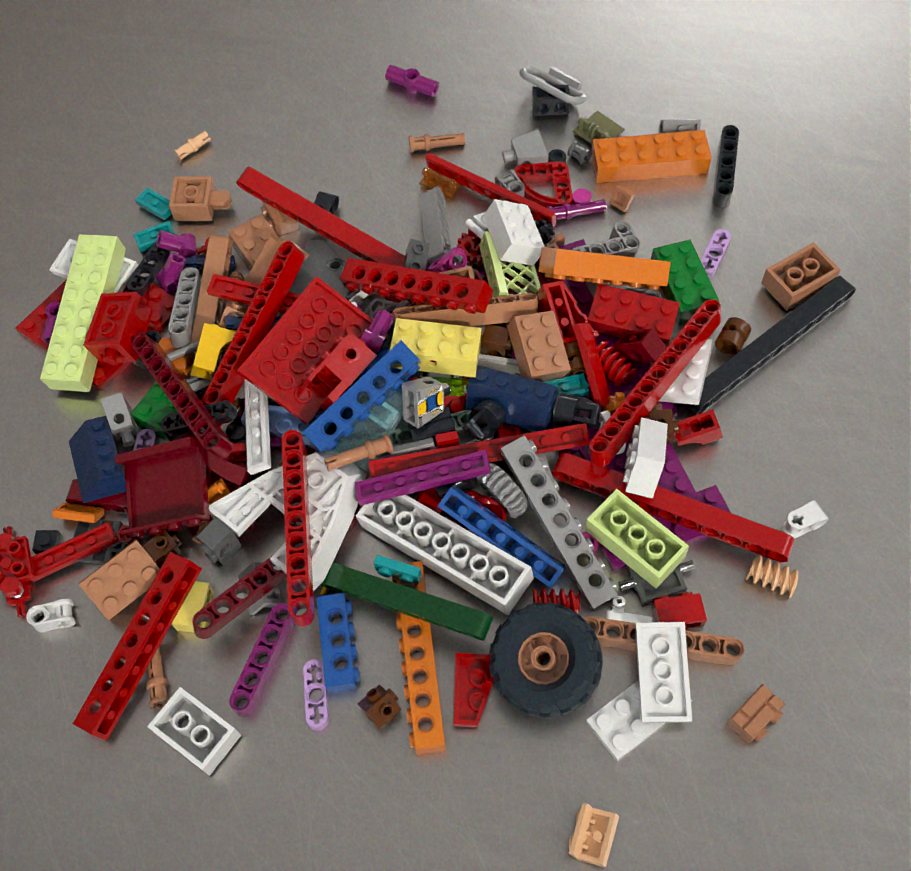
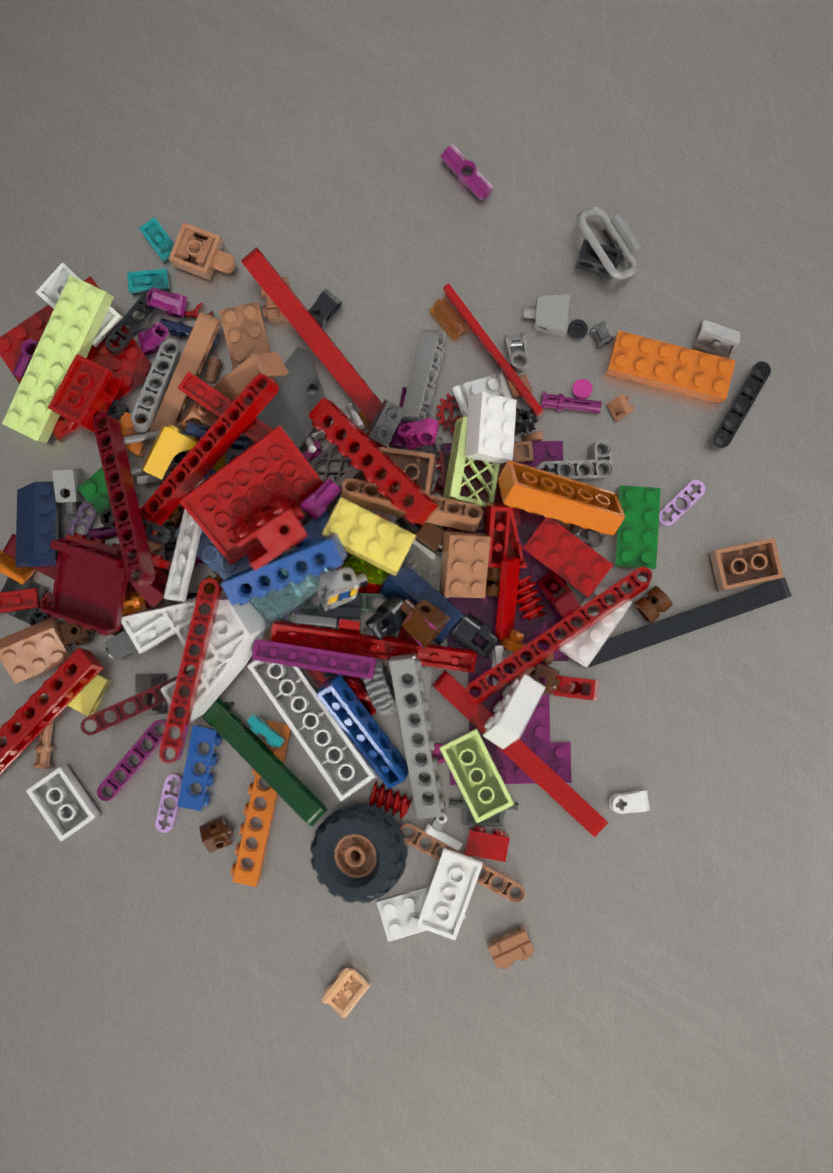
camera: 15 degrees right, 25 degrees up
light nougat pin [174,130,211,160] -> none
nougat pin [324,434,393,472] -> none
nougat pin [409,133,465,153] -> none
red wing [453,652,494,728] -> none
red beam [514,162,573,208] -> none
teal plate [543,373,589,397] -> none
olive hinge [573,110,625,145] -> none
light nougat piece [745,554,798,598] -> none
none -> reddish brown torso [399,599,451,650]

